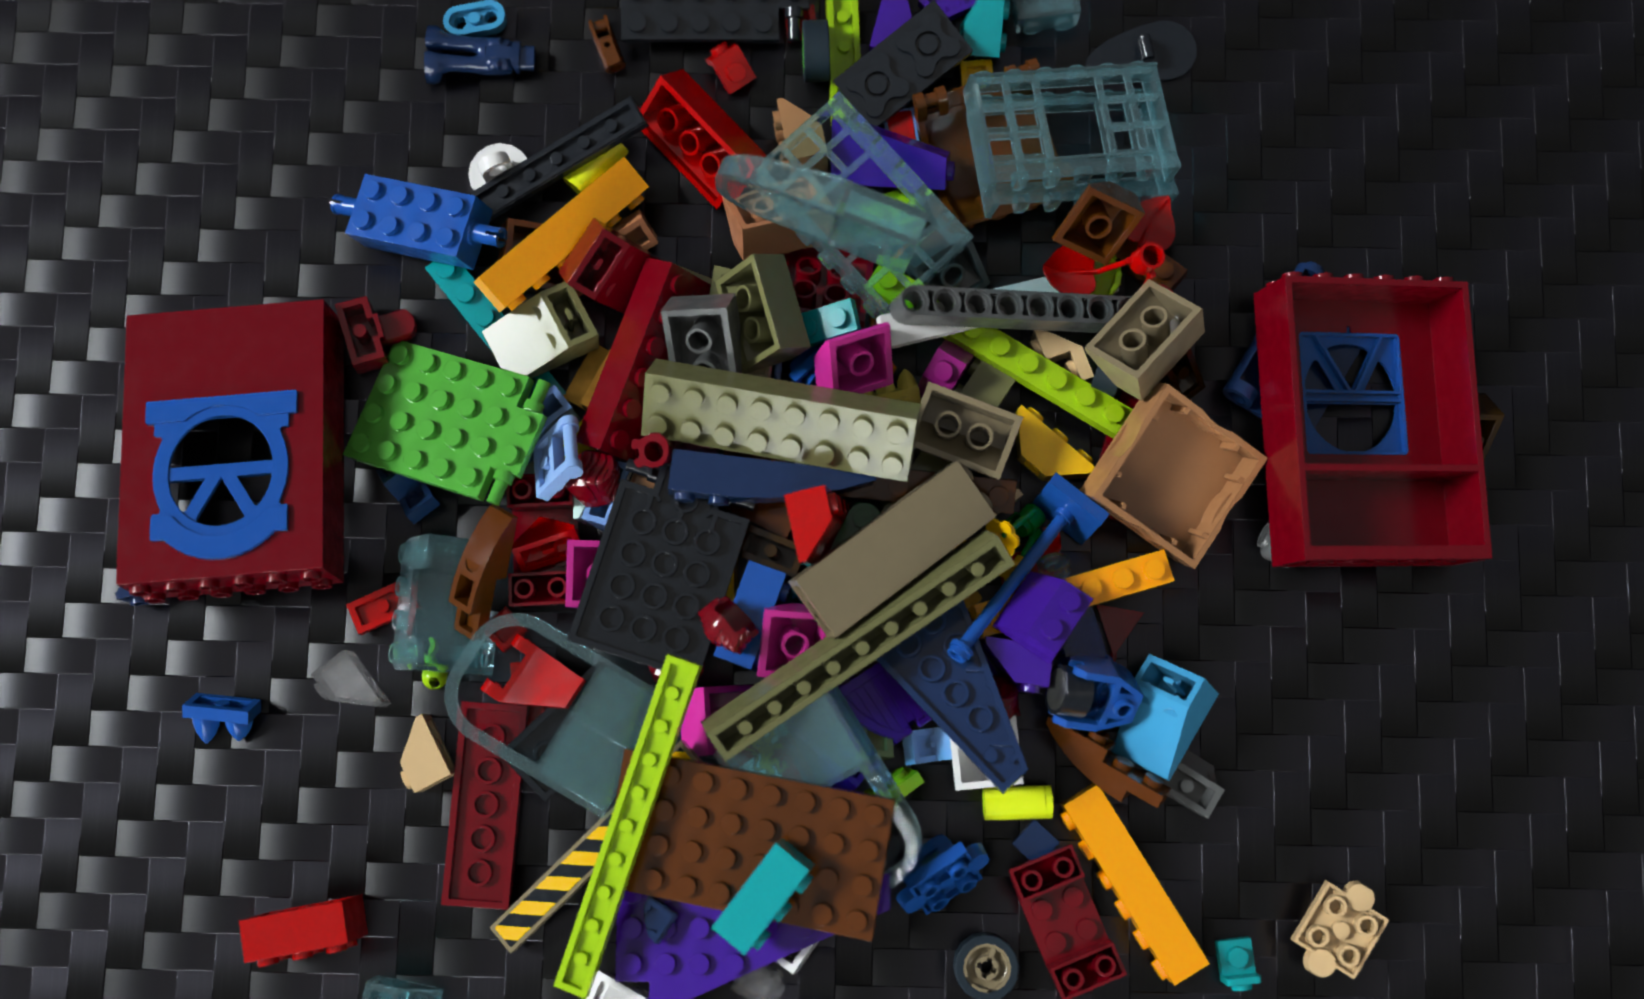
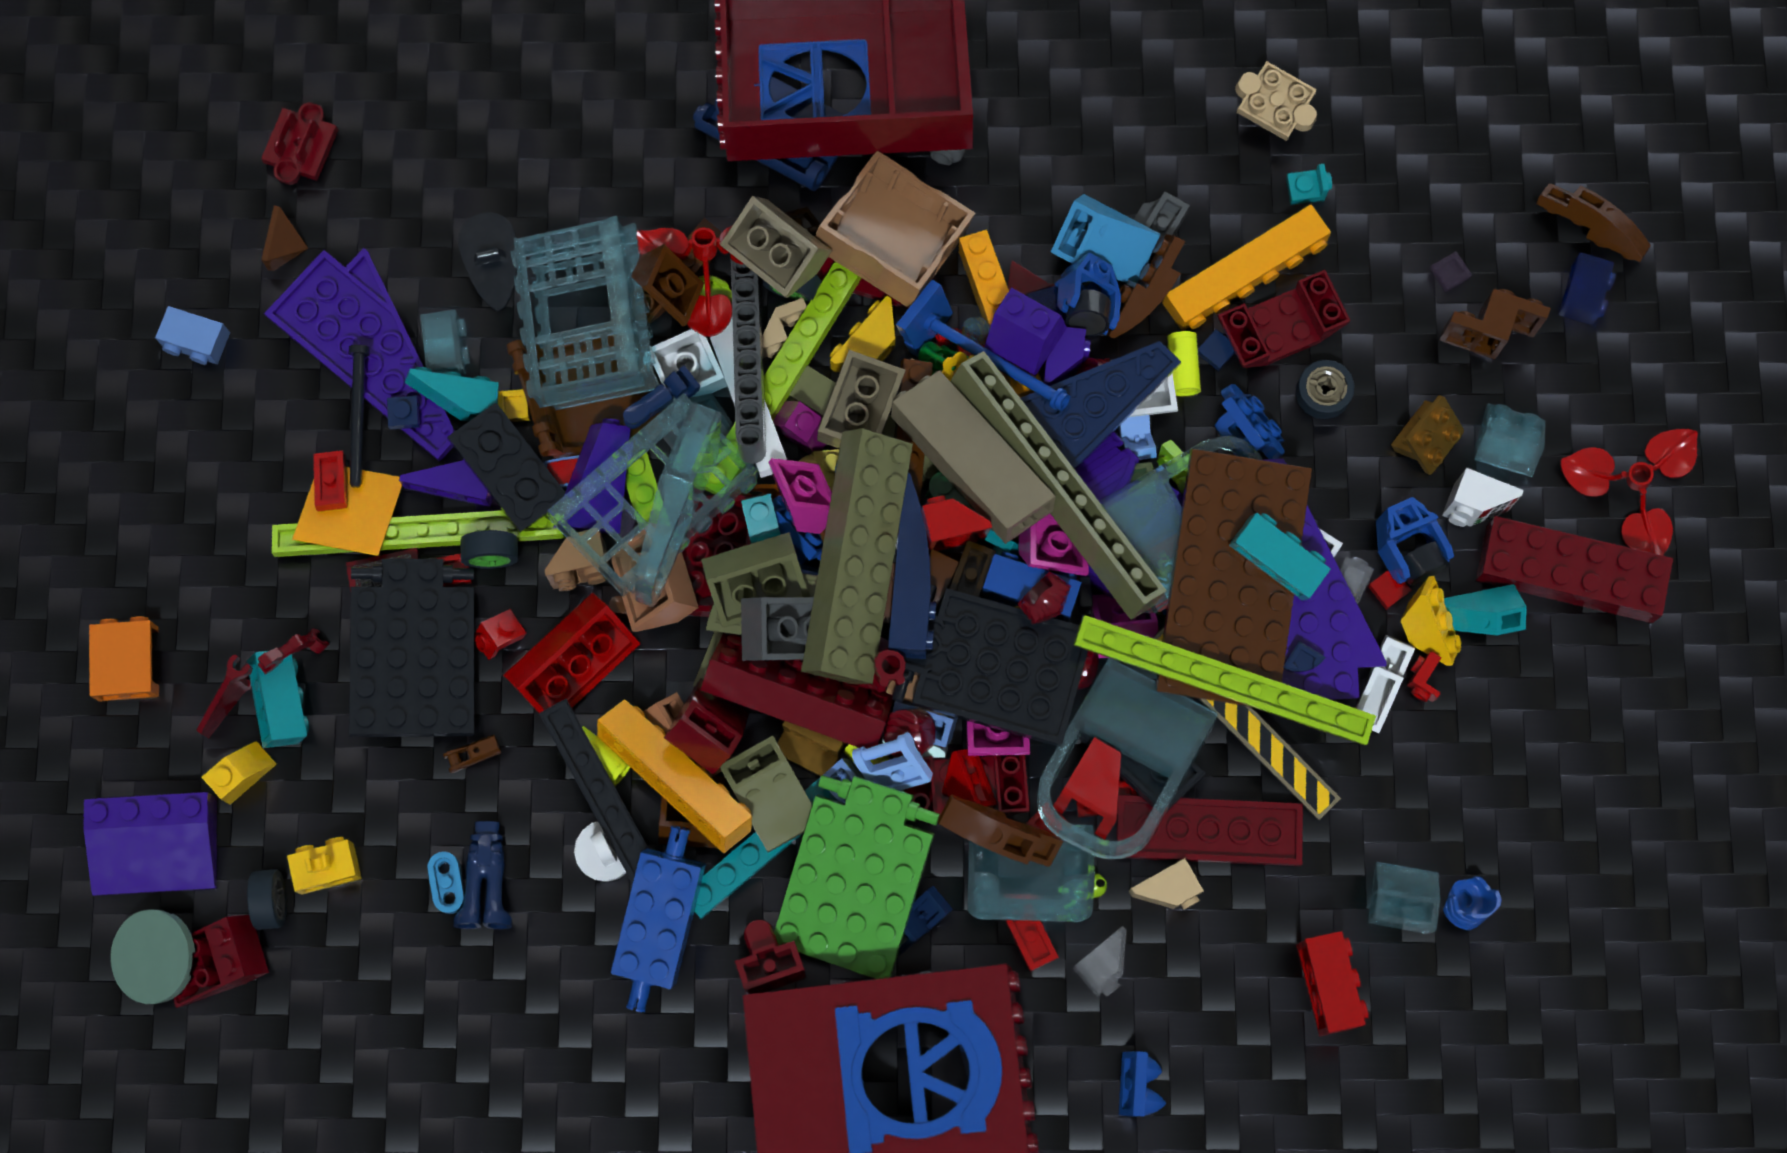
camera: 95 degrees left, 5 degrees down
none -> dark blue piece [623,365,701,429]
none -> white brick [646,329,727,406]

